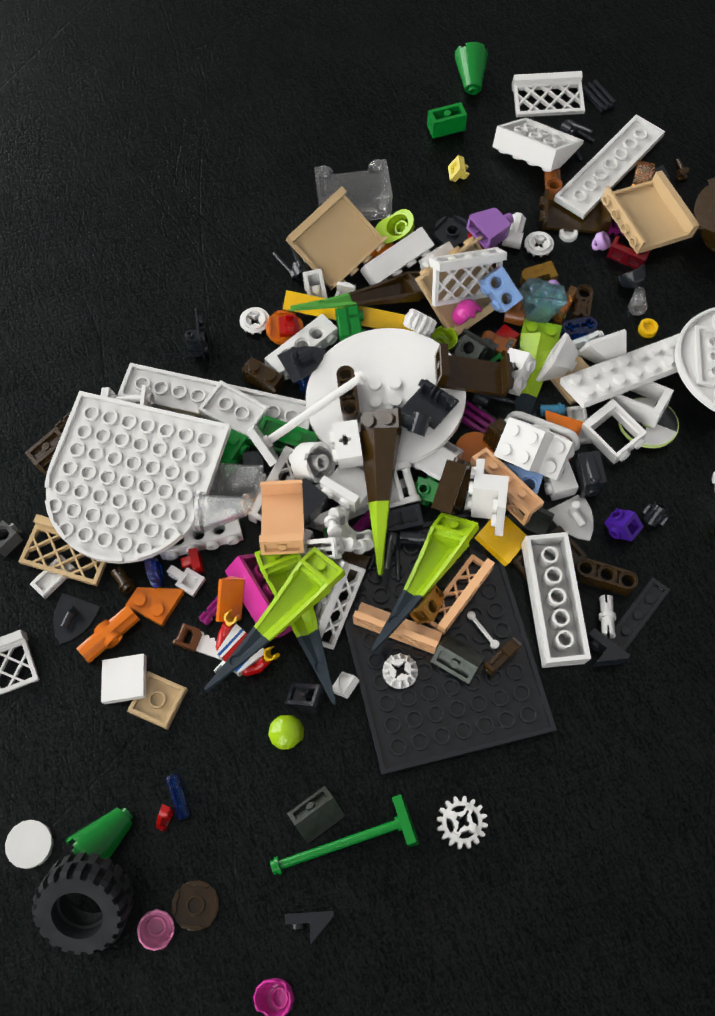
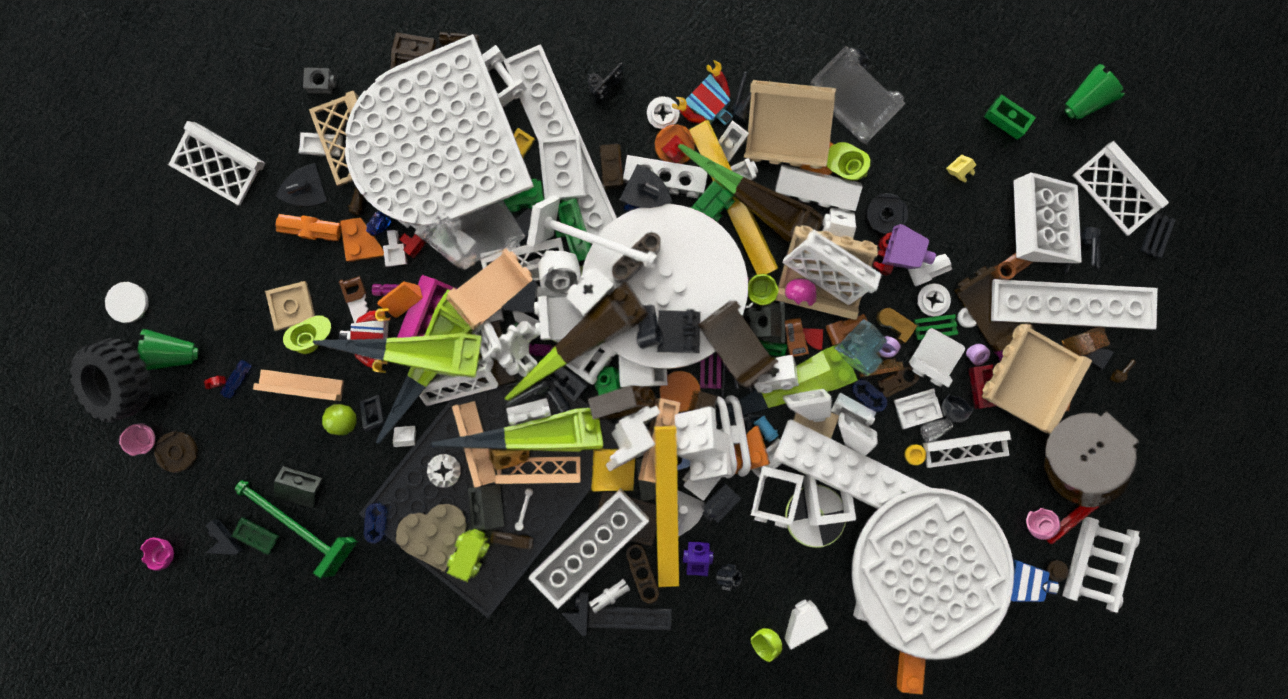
camera: 50 degrees right, 20 degrees up
white tile [101,654,146,704] -> none
white gear [403,309,437,337] -> none
white gear [436,796,488,849] -> none
light blue brick [478,266,523,313] -> none
none -> dark green plate [231,518,279,555]
none -> light nougat fence [253,370,344,401]
none -> lime piece [283,316,331,354]
none -> clear blue beam [364,503,386,543]
none -> dark tan plate [396,504,467,572]
none -> lime brick [447,528,490,581]
none -> white hinge [506,398,551,426]
none -> yellow tile [654,426,679,587]
none -> torso [672,60,733,125]
none -> white plate [893,388,943,429]
none -> white bracket [909,328,965,387]
none -> green tile [913,314,958,340]
none -> white fence [923,431,1011,468]

